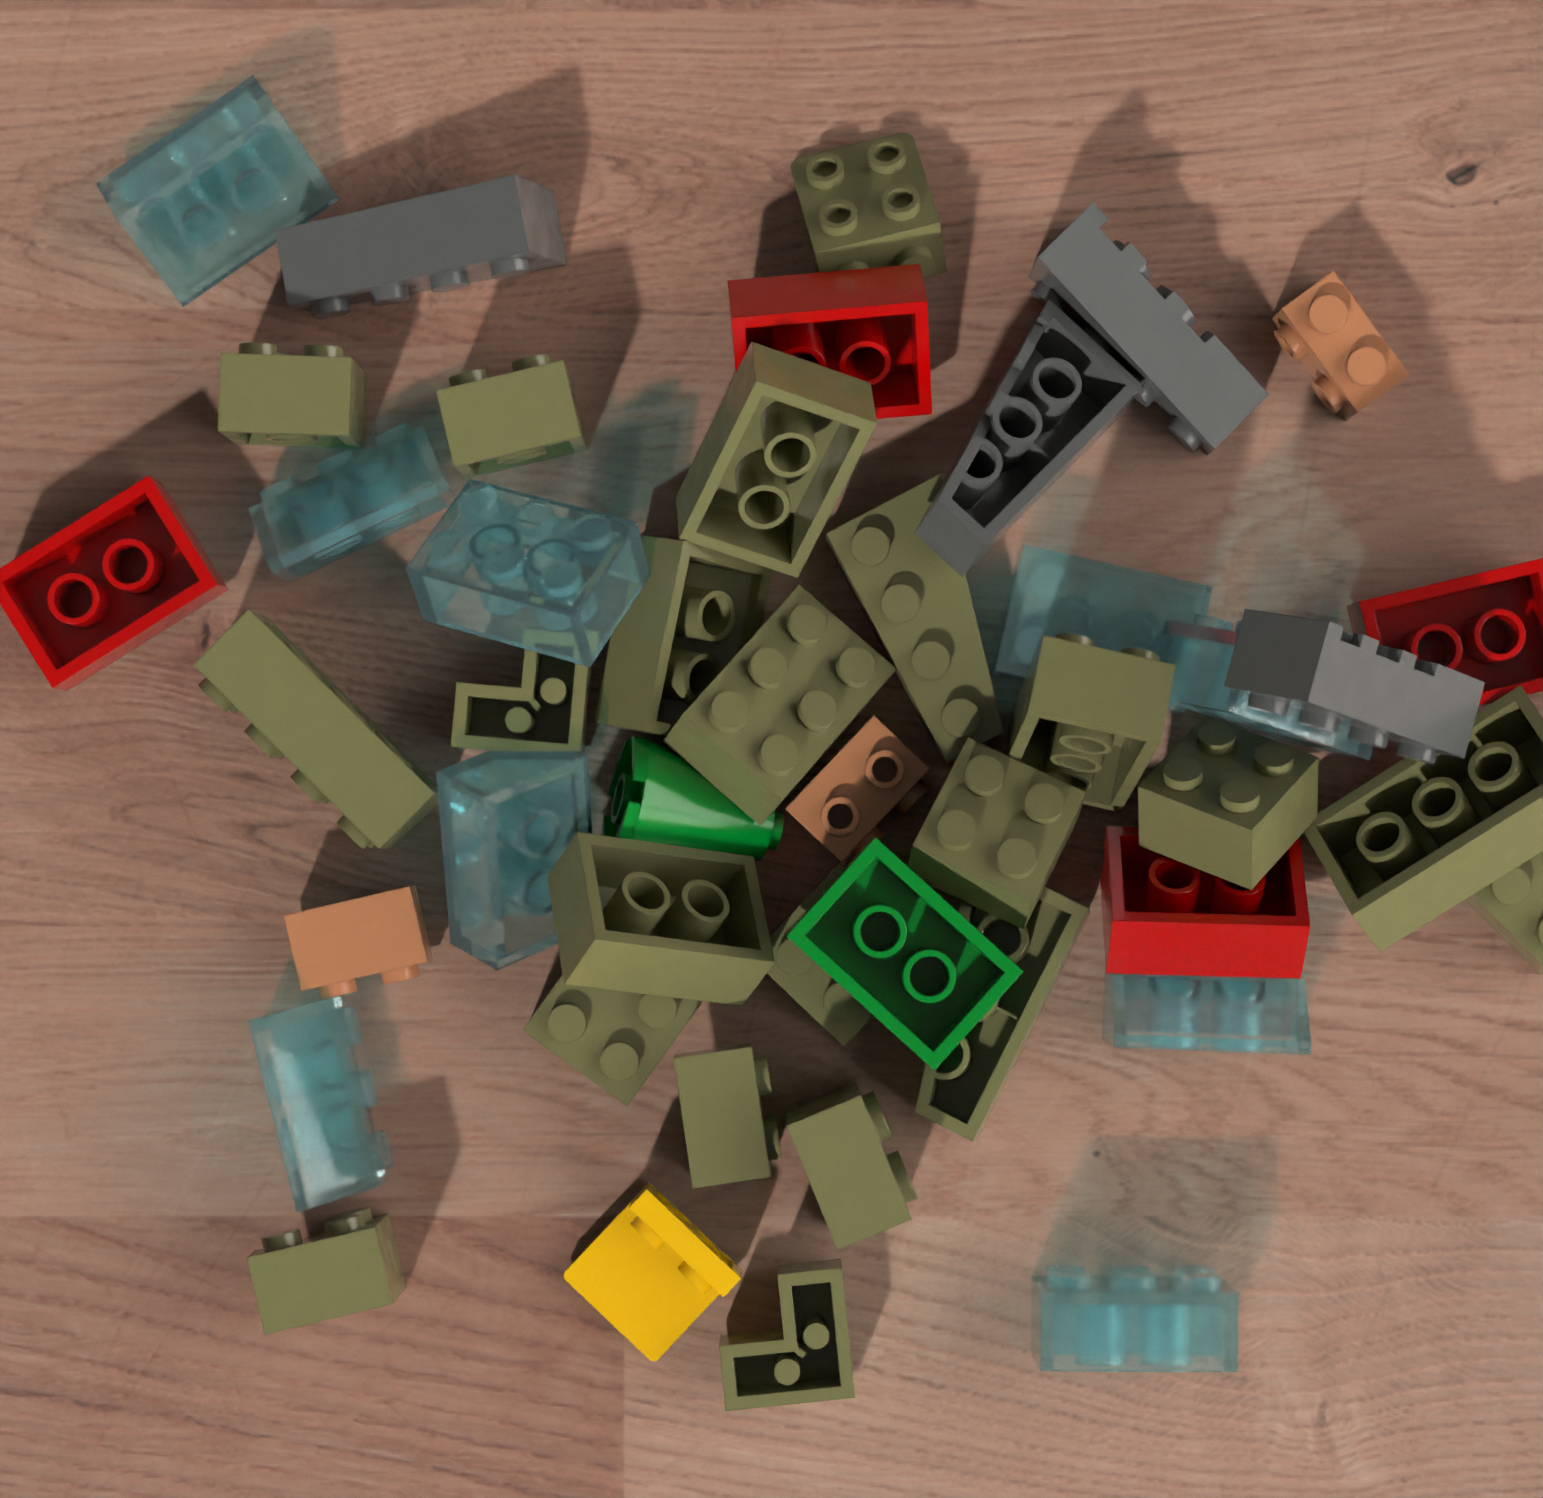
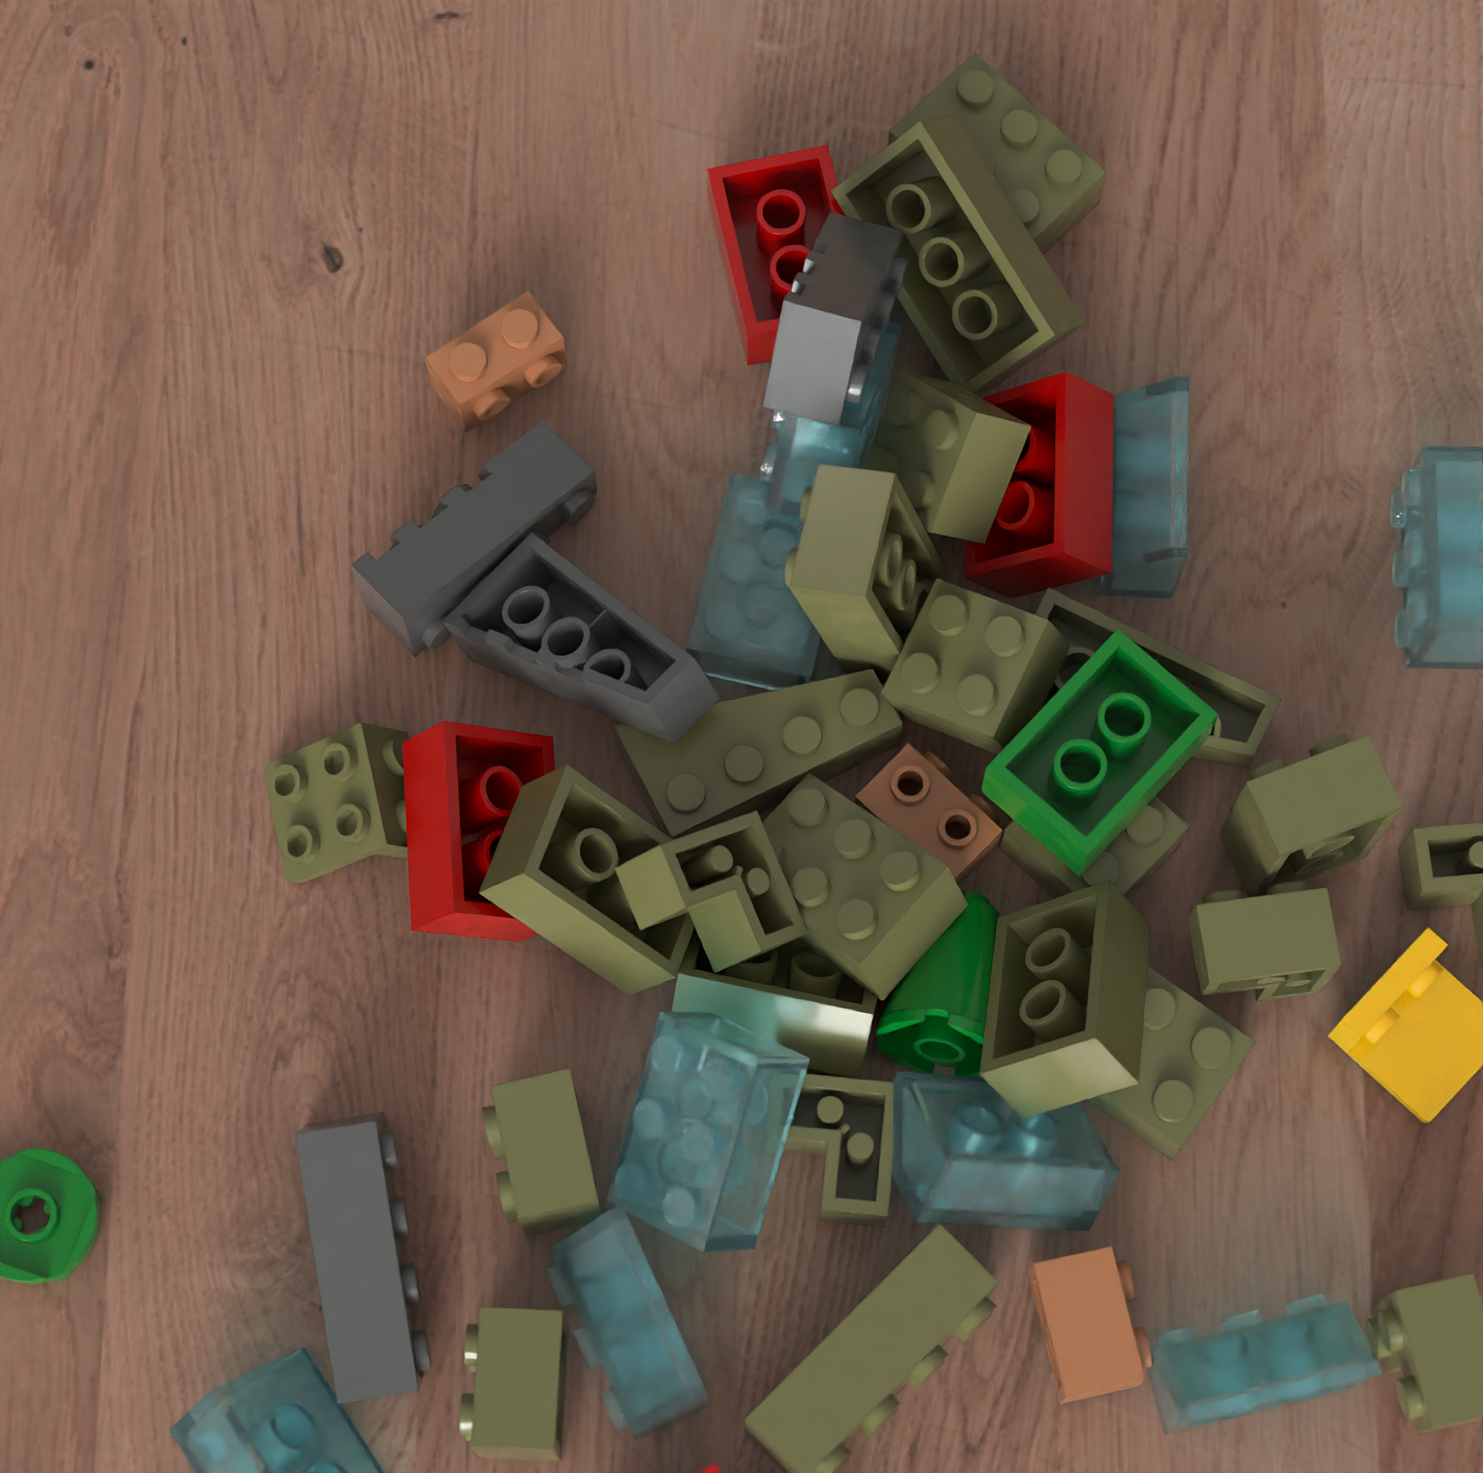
camera: 90 degrees left, 15 degrees down
none -> olive brick [614,810,808,973]

